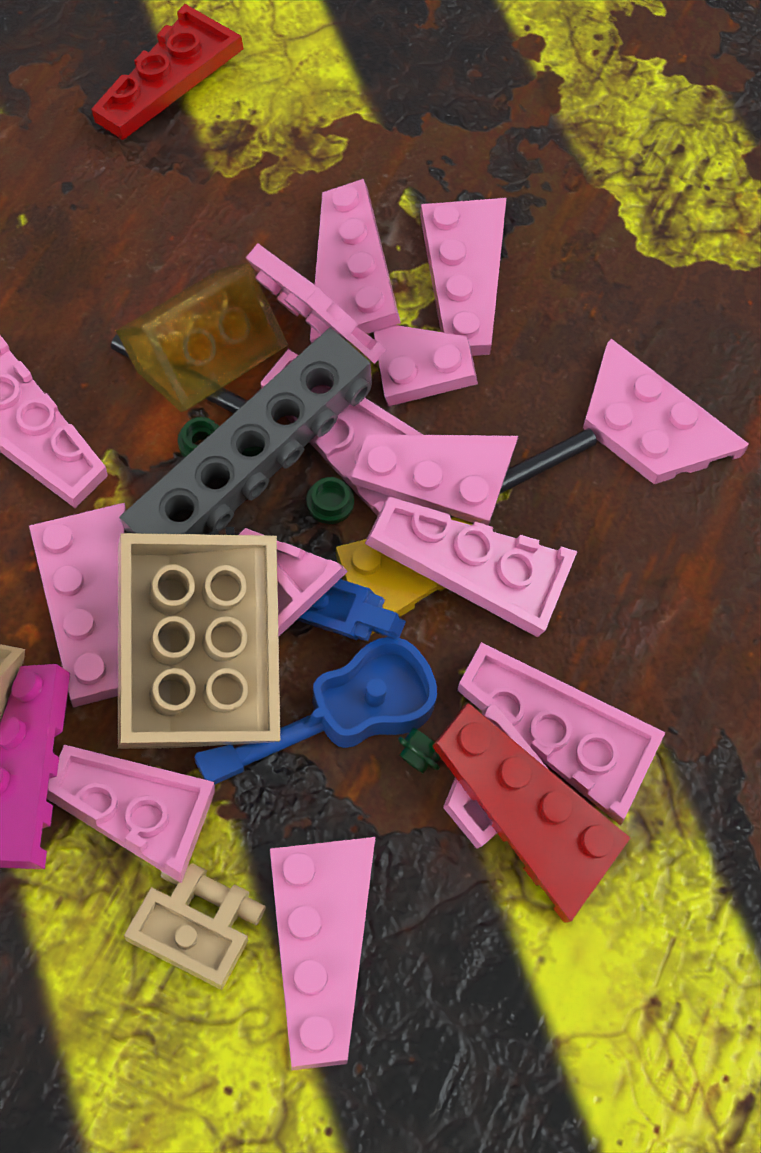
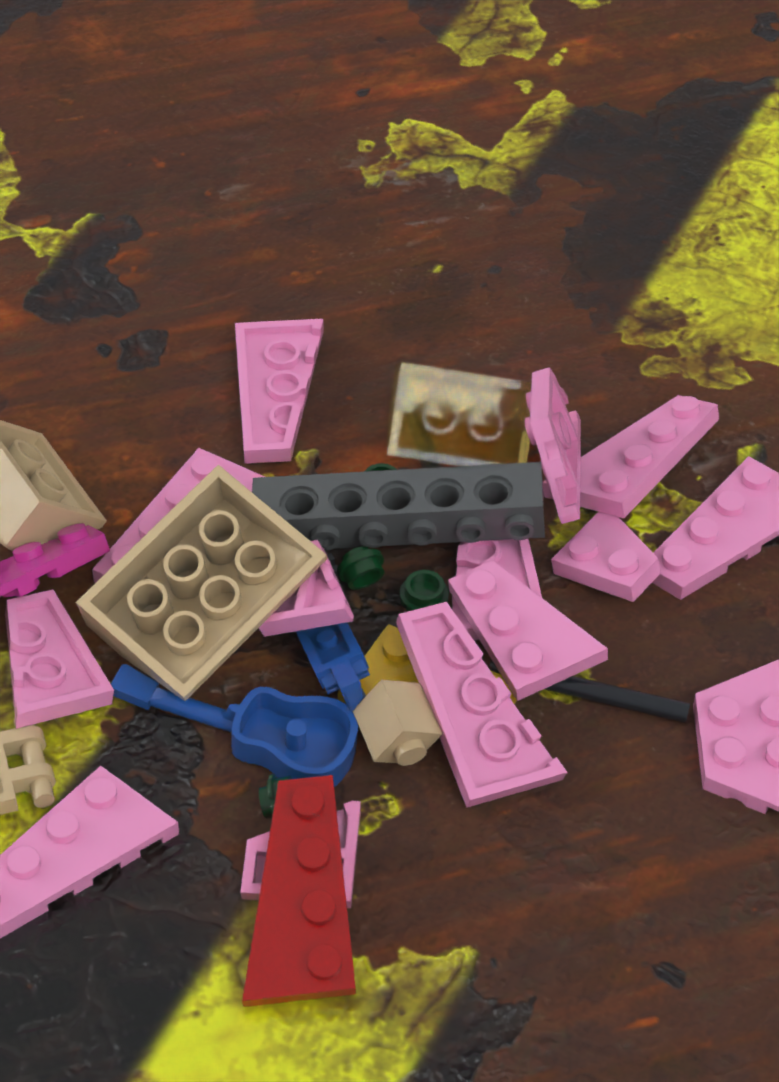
camera: 50 degrees right, 15 degrees down
red wing [91,3,244,140] -> none
bright pink wing [458,642,665,826] -> none
none -> dark green plate [337,546,385,590]
none -> tan brick [353,680,443,766]

